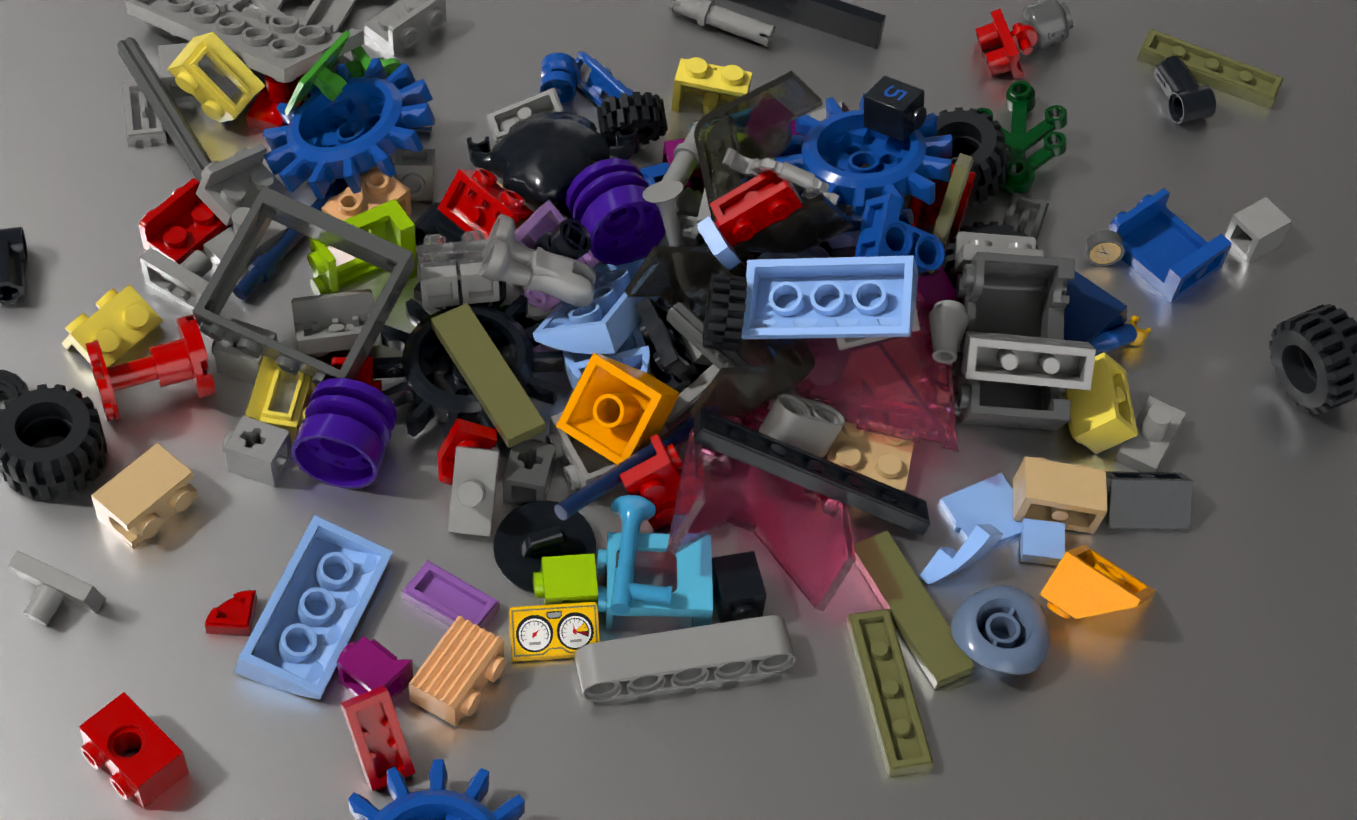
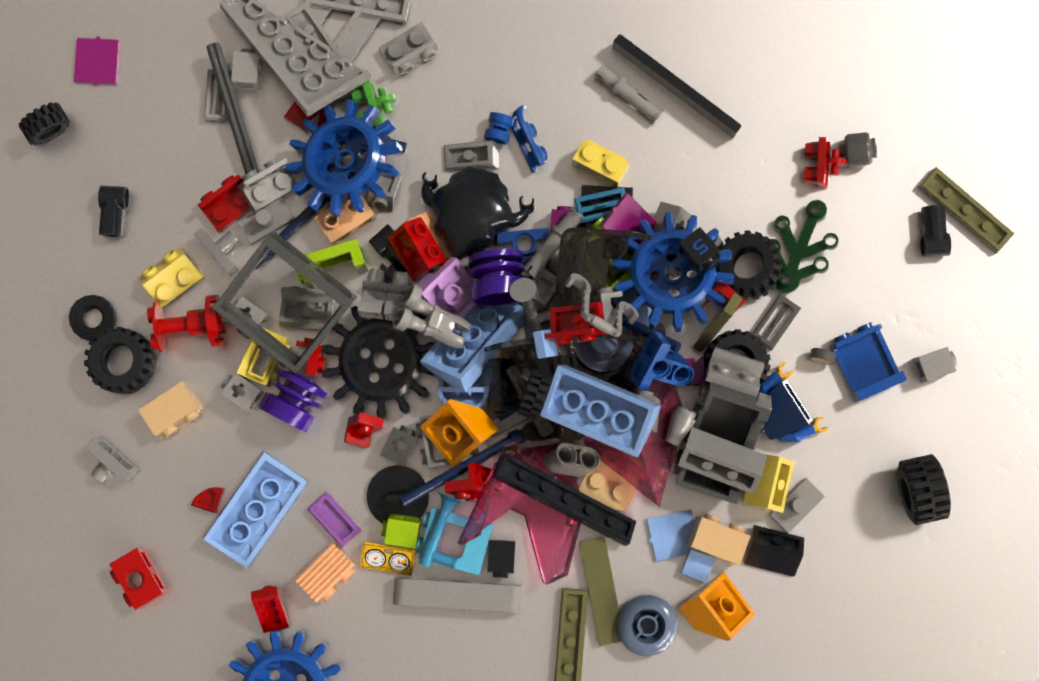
camera: 20 degrees right, 30 degrees up
light yellow window [167,32,265,122] -> none
bright green piece [284,30,351,115] -> none
magenta window [337,636,413,701] -> none
olive tile [431,303,546,448] -> none
light grey tile [447,446,500,537] -> none
black wheel [535,218,591,260] -> none
black tyre [597,92,668,146] -> none
light blue slope [919,524,1004,584] -> none

